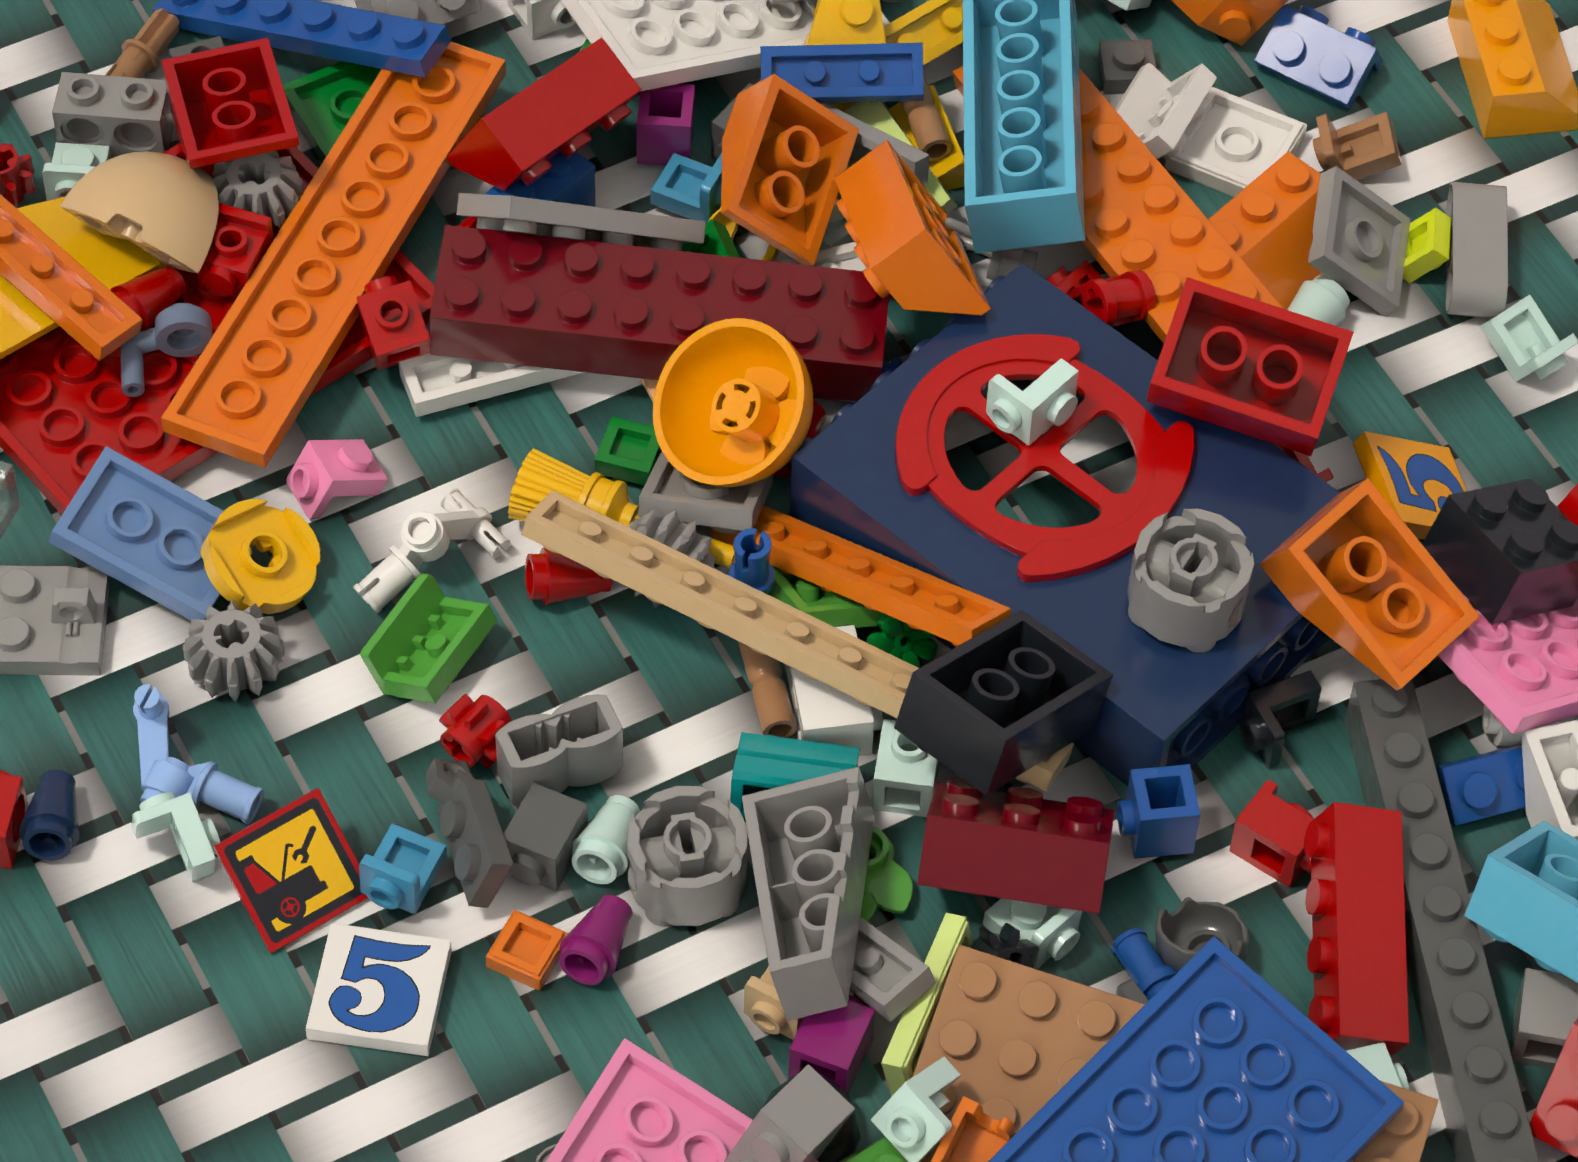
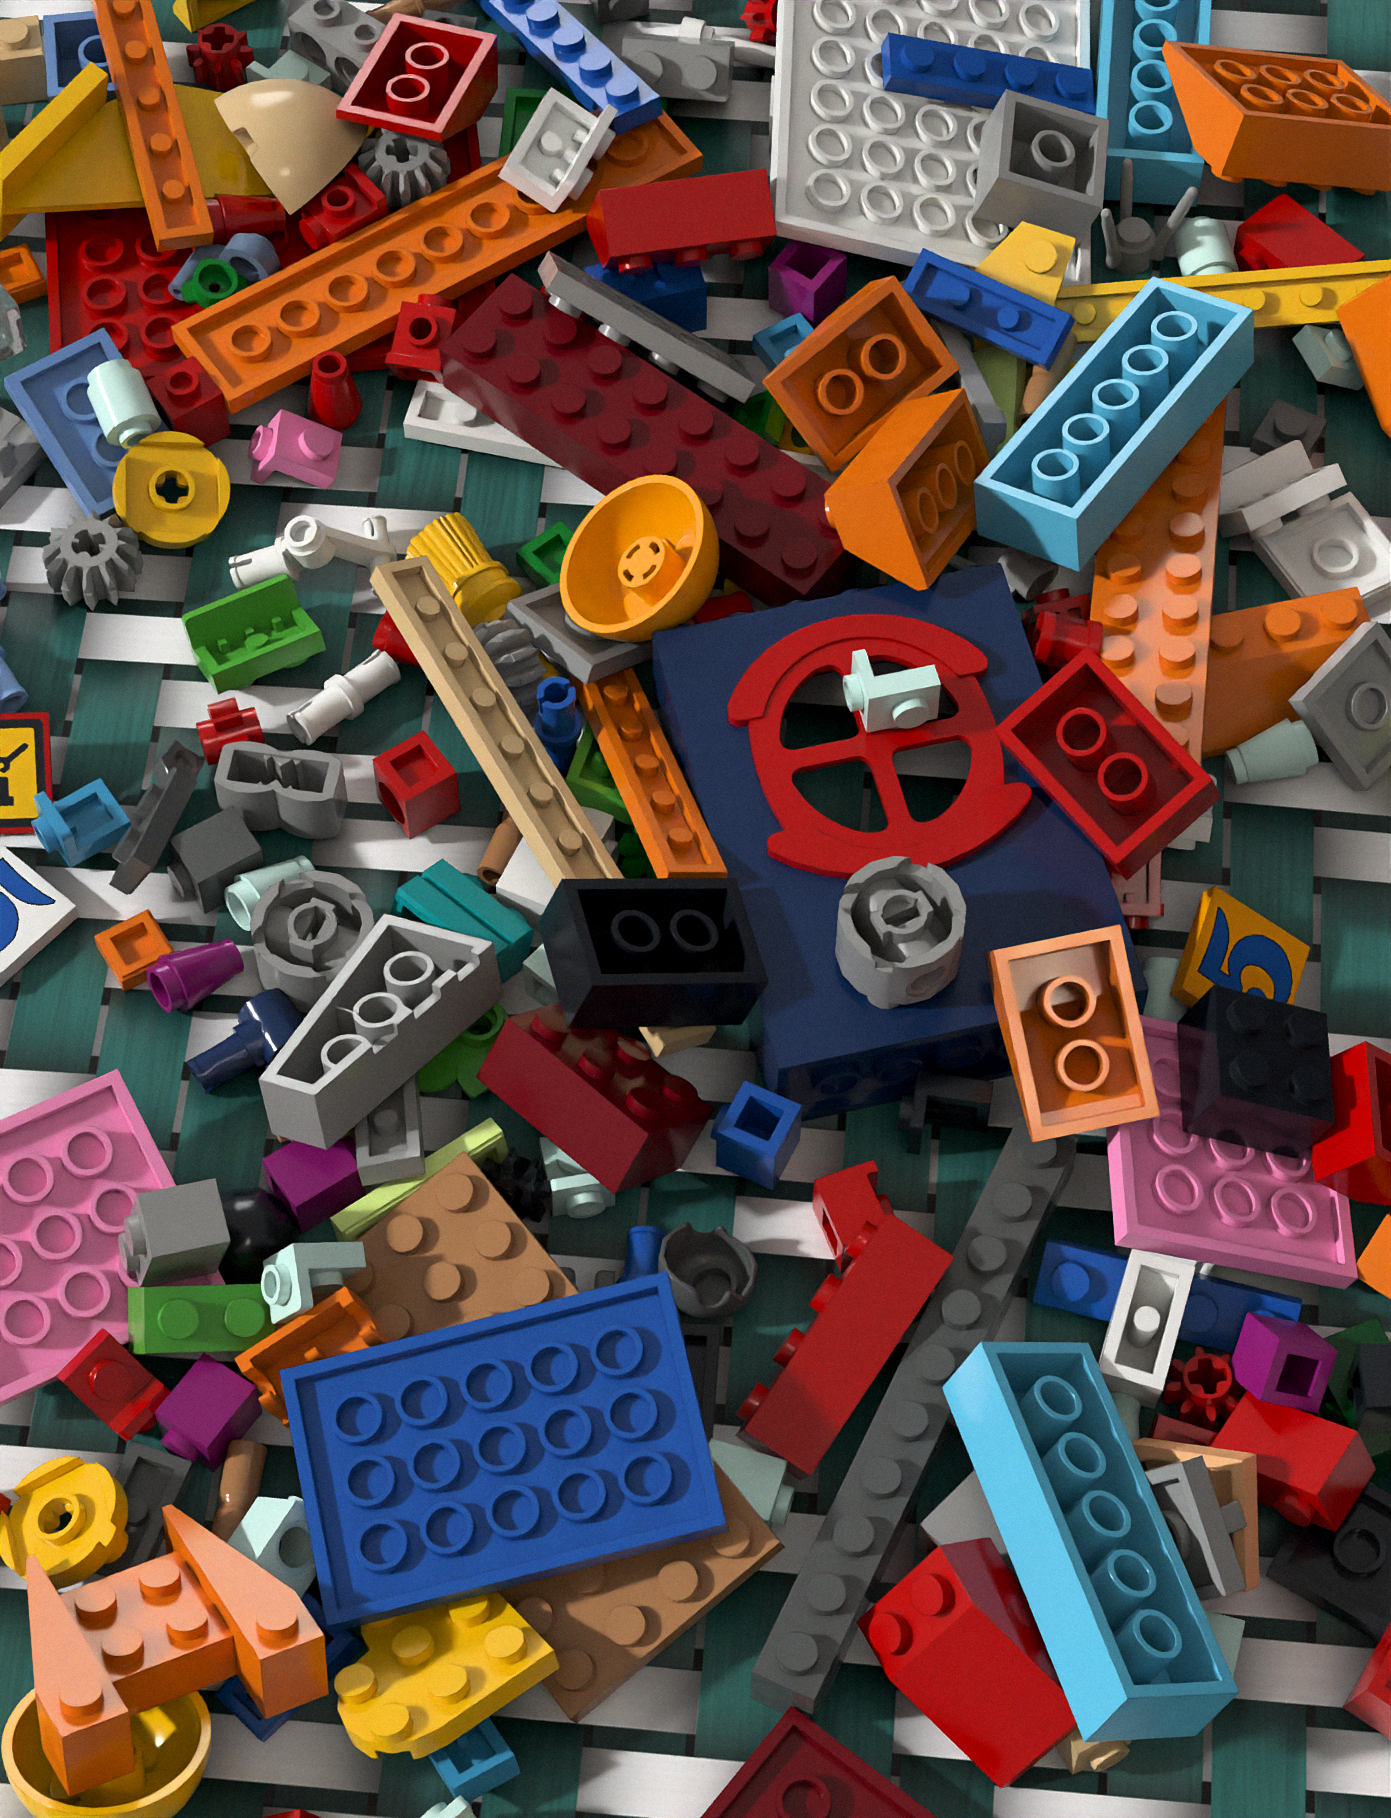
camera: 35 degrees right, 5 degrees up
none -> light aqua brick [87,359,161,449]
none -> red brick [145,356,232,448]
none -> green plate [181,258,248,309]
none -> dark blue pin [187,988,304,1095]
none -> white pin [286,649,401,745]
none -> red cone [307,351,363,431]
none -> red brick [372,730,460,839]
none -> white bracket [498,87,618,213]

